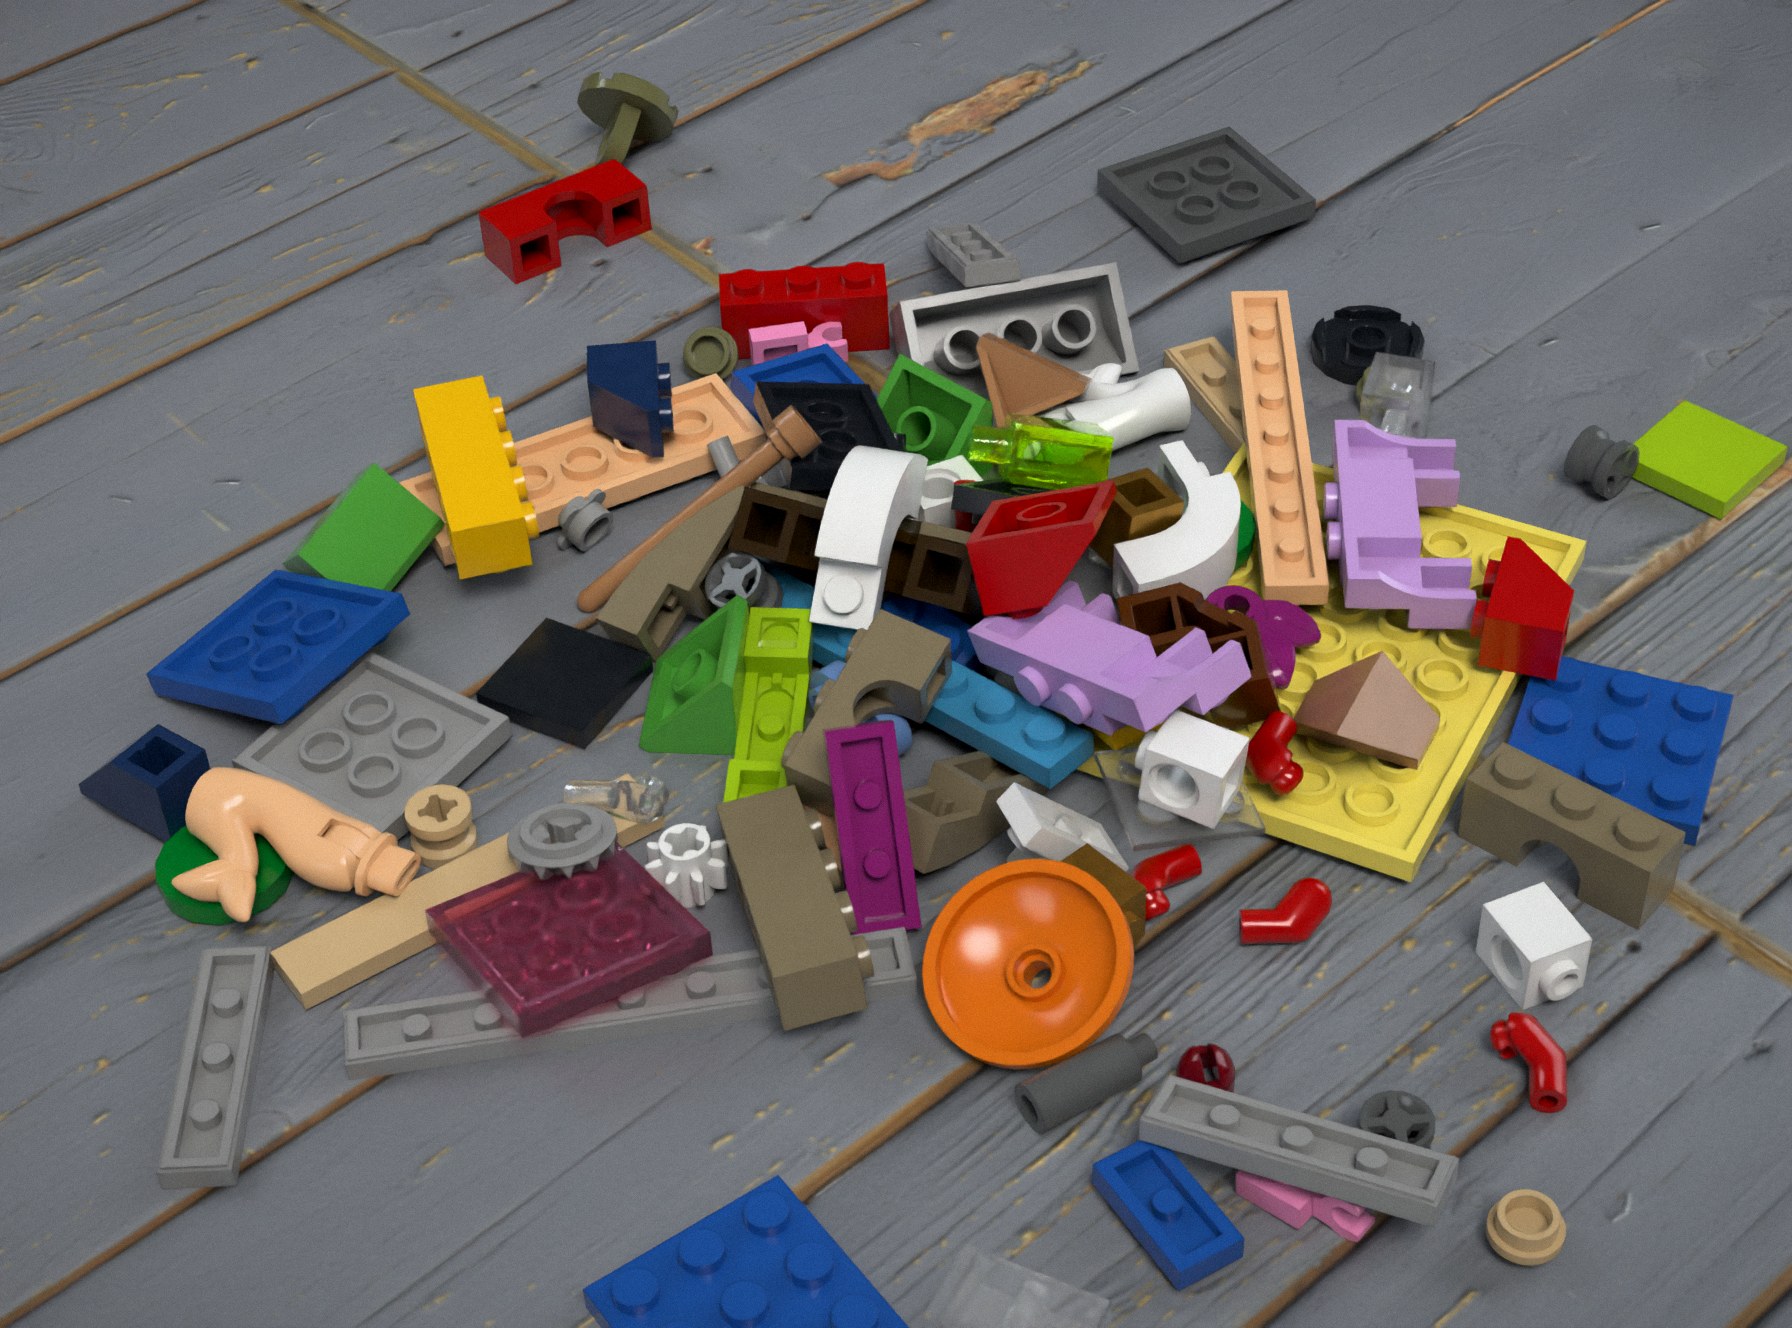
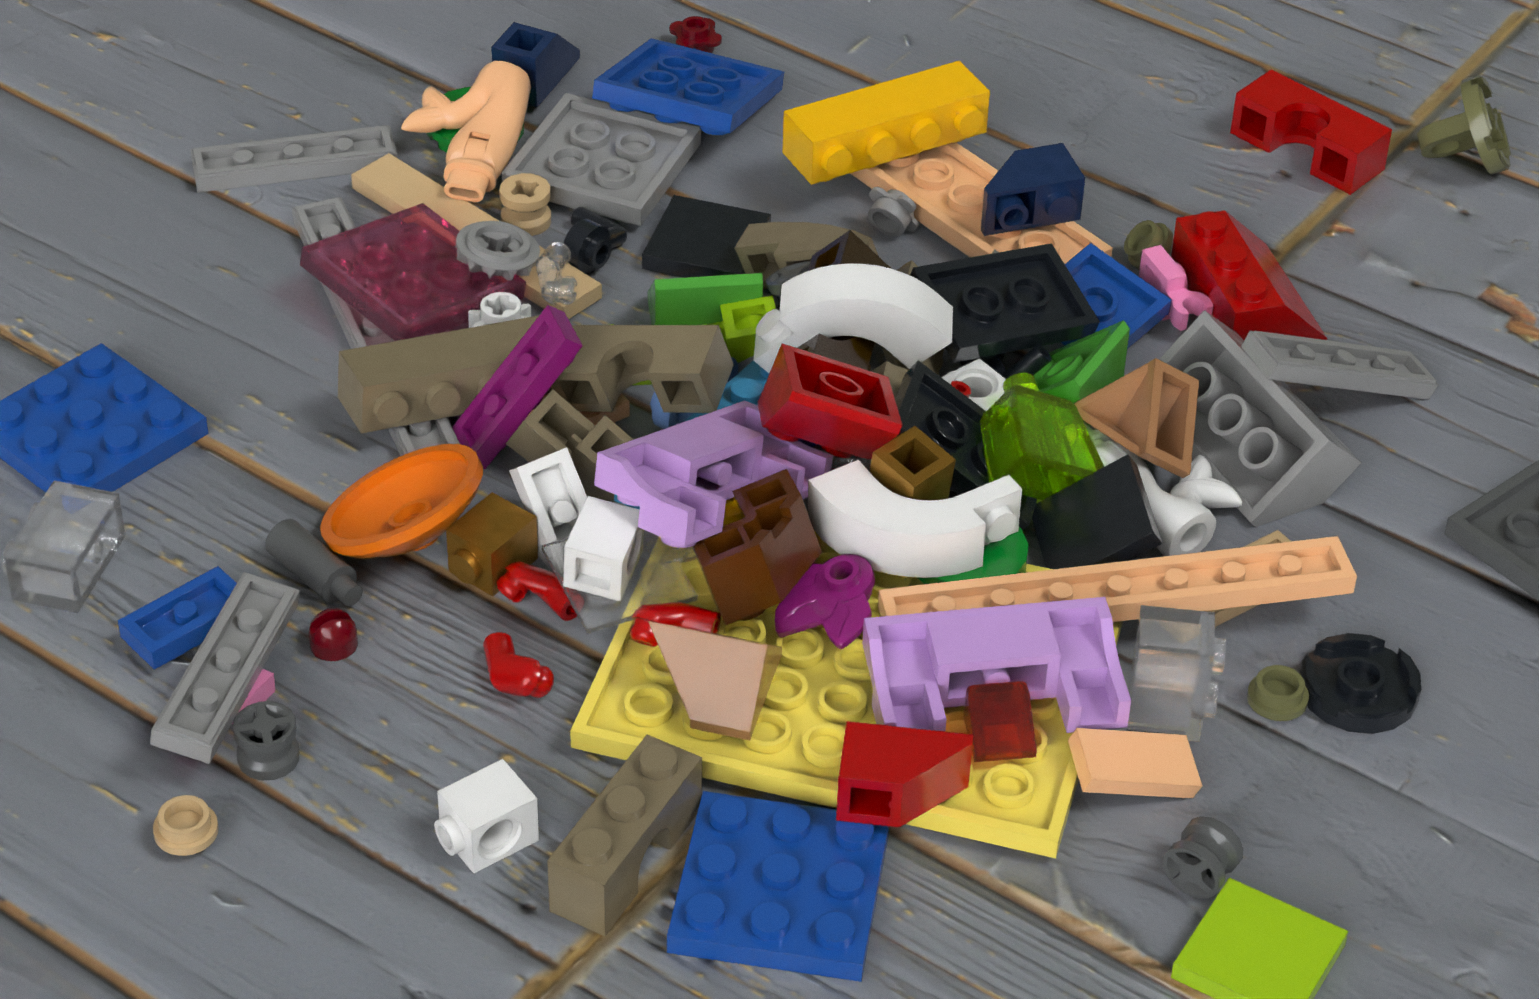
camera: 75 degrees right, 0 degrees up
bright green slope [282,462,445,591] -> none
medium nougat piece [577,405,822,613] -> none
red arm [1489,1012,1567,1113] -> none
none -> black plate [561,207,627,275]
none -> dark red plate [669,16,722,53]
none -> clear red slope [963,681,1037,762]
none -> black tile [1032,454,1163,569]
none -> light nougat tile [1068,728,1202,798]

